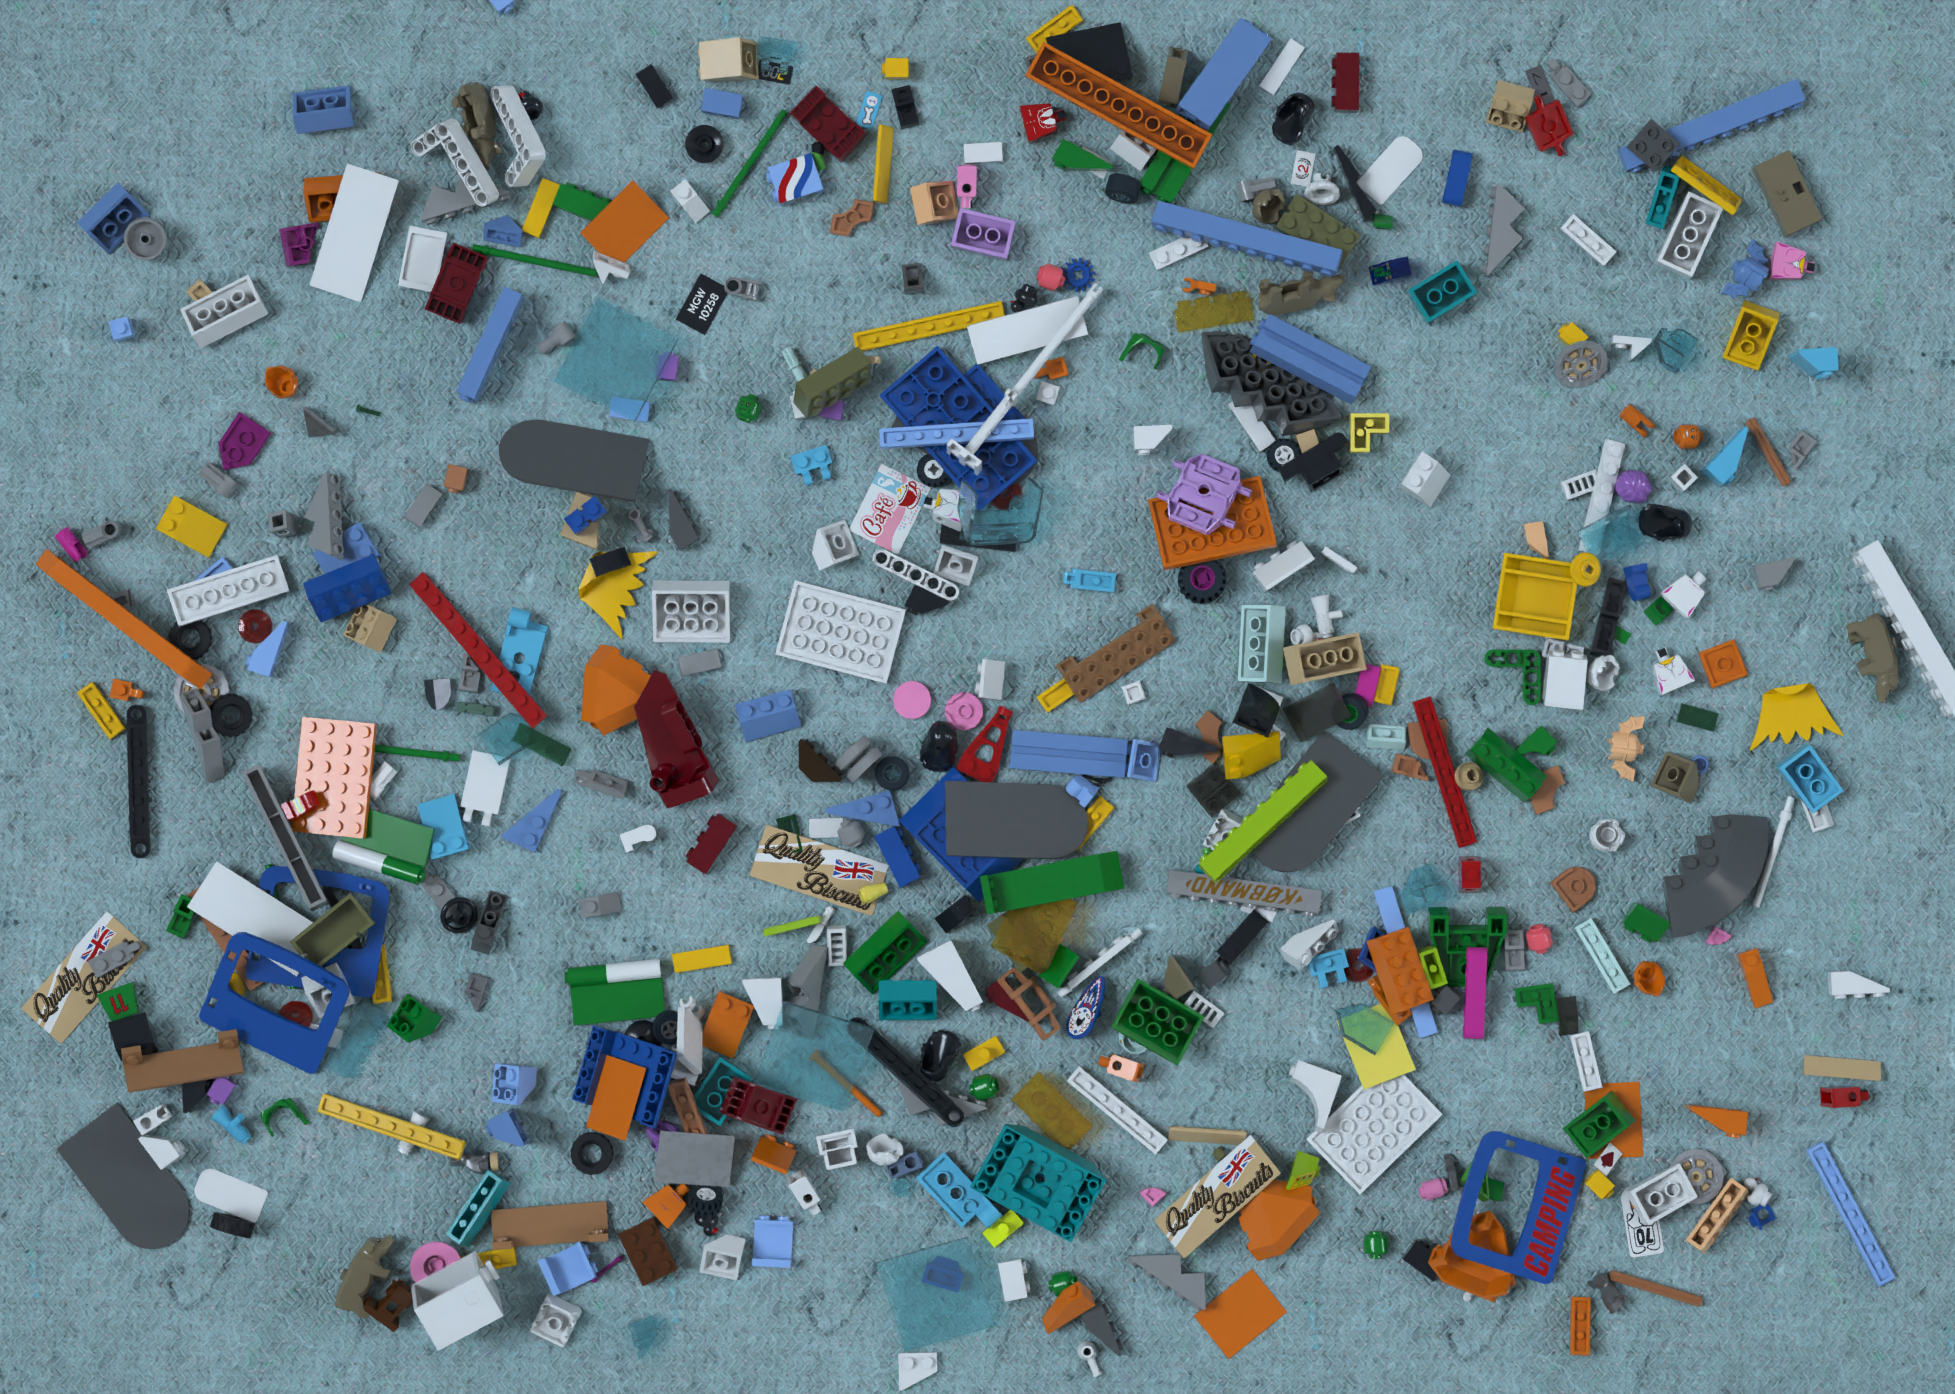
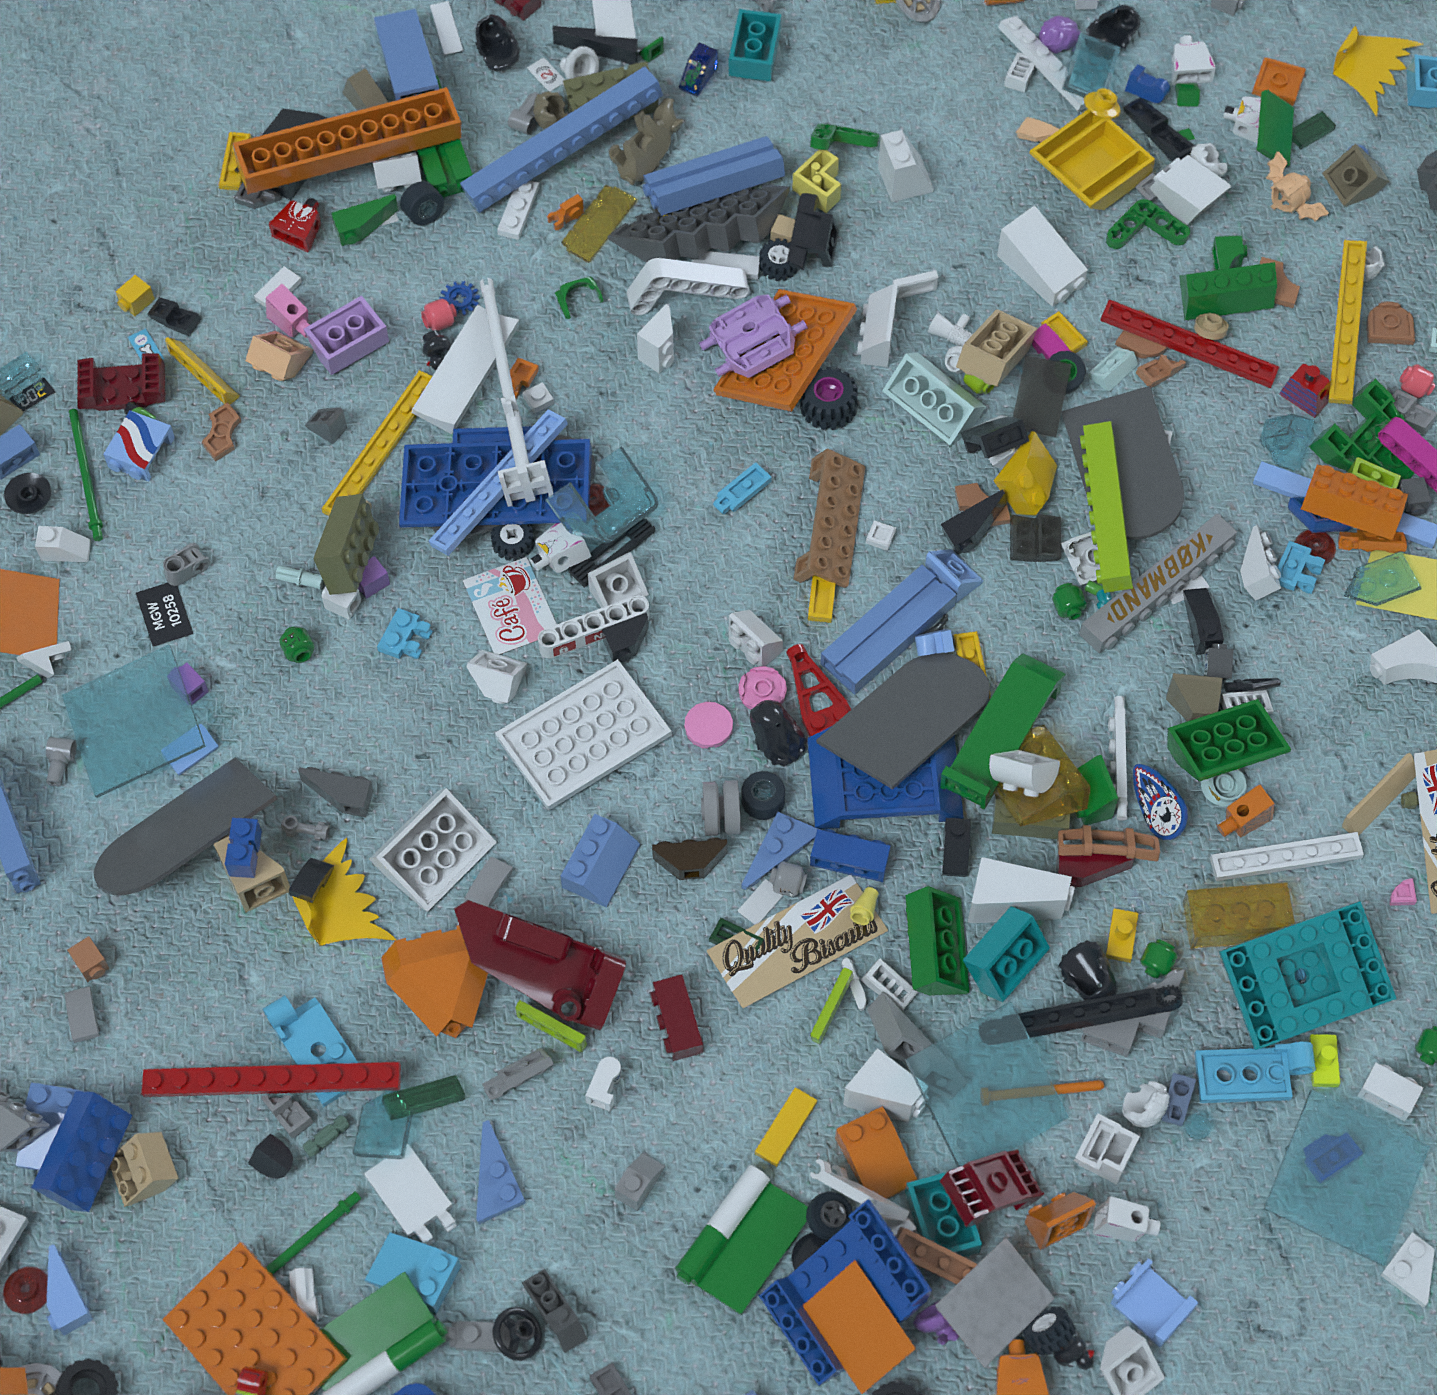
camera: 45 degrees left, 25 degrees down
none -> lime tile [515,1000,587,1052]
none -> white beam [627,258,750,315]
none -> green beam [810,123,880,150]
none -> white brick [989,750,1060,797]
none -> white slope [997,206,1088,307]
none -> green head [1052,583,1087,620]
none -> black piece [1224,678,1280,693]
none -> green tile [1257,89,1294,168]
none -> yellow tile [1328,240,1367,404]

